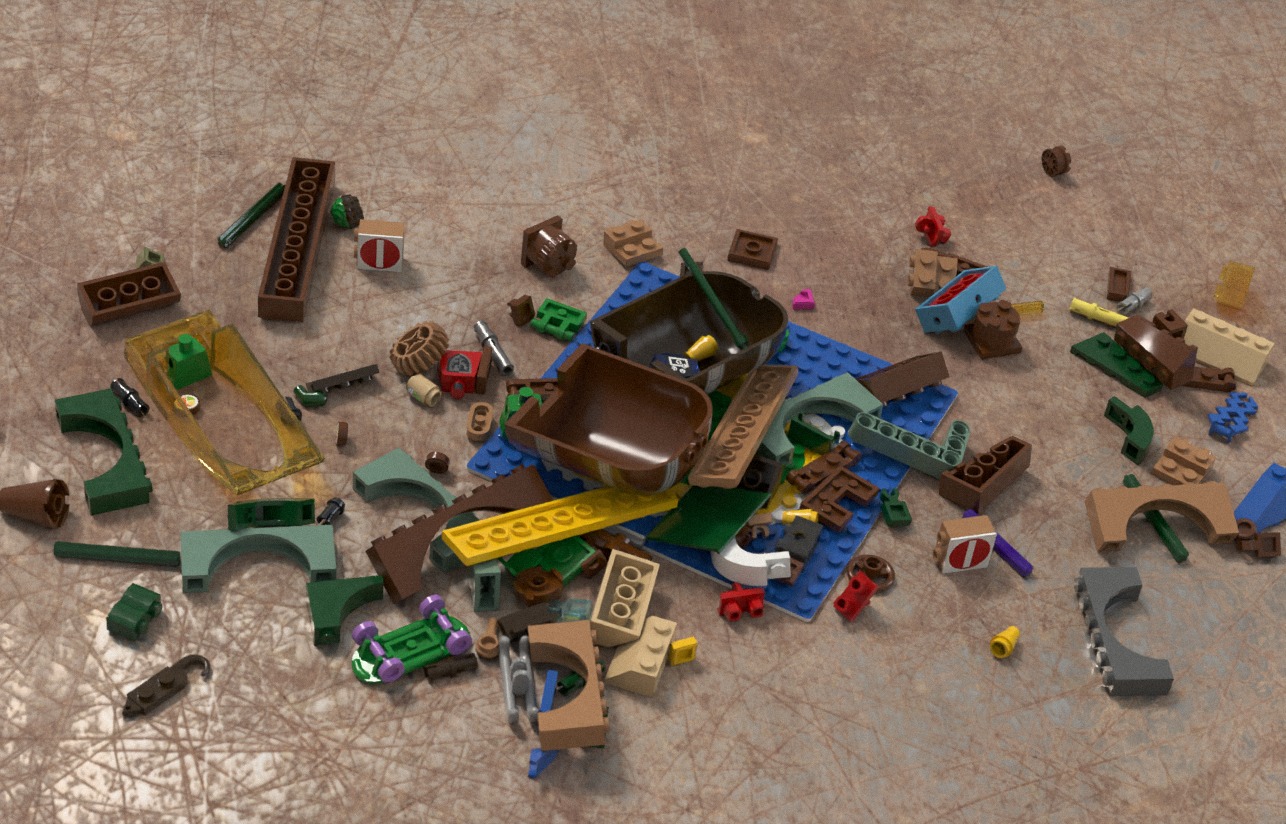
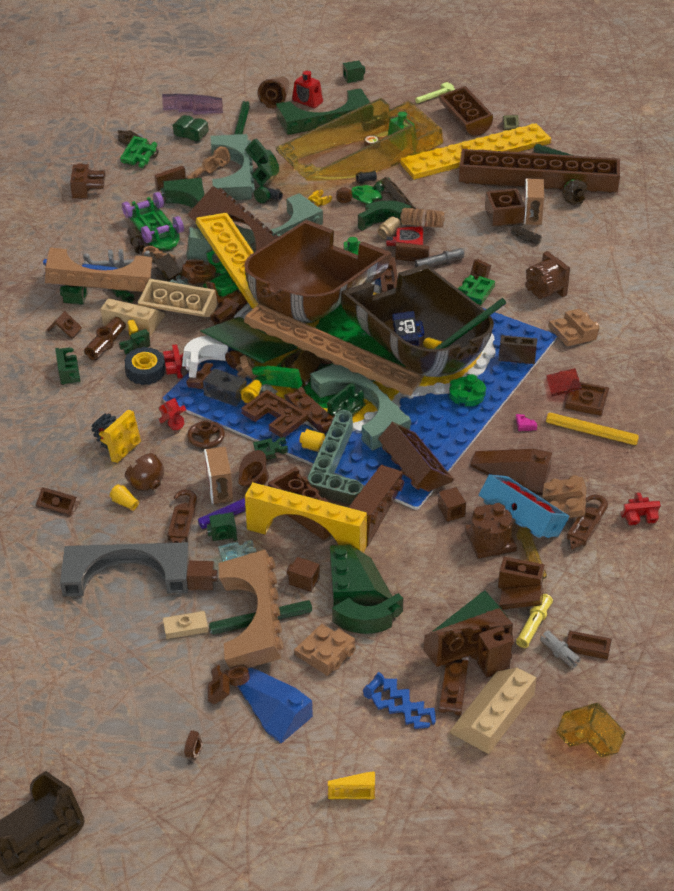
camera: 100 degrees right, 0 degrees up
none -> reddish brown slope [36,487,81,516]
none -> reddish brown bracket [47,311,82,339]
none -> dark green hinge [55,347,81,385]
none -> reddish brown brick [70,163,106,198]
none -> reddish brown piece [84,317,126,360]
none -> yellow plate [91,410,141,463]
none -> dark green plate [119,329,151,355]
none -> green plate [120,136,158,169]
none -> black wheel [124,347,165,385]
none -> reddish brown cylinder [124,453,165,491]
none -> reddish brown tile [154,165,186,191]
none -> clear purple slope [162,94,223,115]
none -> tan plate [163,611,209,639]
none -> reddish brown plate [167,489,197,543]
none -> medium nougat piece [186,146,230,179]
none -> reddish brown brick [187,560,218,591]
none -> dark green brick [206,512,237,541]
none -> clear light blue plate [218,540,256,562]
none -> reddish brown piece [238,450,269,488]
none -> yellow arch [245,483,367,553]
none -> green hinge [252,365,302,389]
none -> dark green tile [254,187,270,204]
none -> reddish brown brick [286,557,320,592]
none -> red torso [292,71,323,109]
none -> yellow brick [299,429,326,452]
none -> yellow piece [308,190,332,207]
none -> dark green wedge [330,545,392,607]
none -> reddish brown wedge [348,465,404,547]
none -> green plate [351,185,382,204]
none -> dark green arch [358,201,411,231]
none -> yellow plate [400,123,551,179]
none -> yellowish green piece [415,82,455,104]
none -> reddish brown brick [438,487,466,522]
none -> reddish brown wedge [471,449,552,495]
none -> reddish brown brick [485,188,526,226]
none -> reddish brown brick [498,556,545,589]
none -> reddish brown tile [499,584,544,610]
none -> dark brown axle [511,225,542,245]
none -> clear red piece [546,368,582,397]
none -> yellow axle [546,412,639,445]

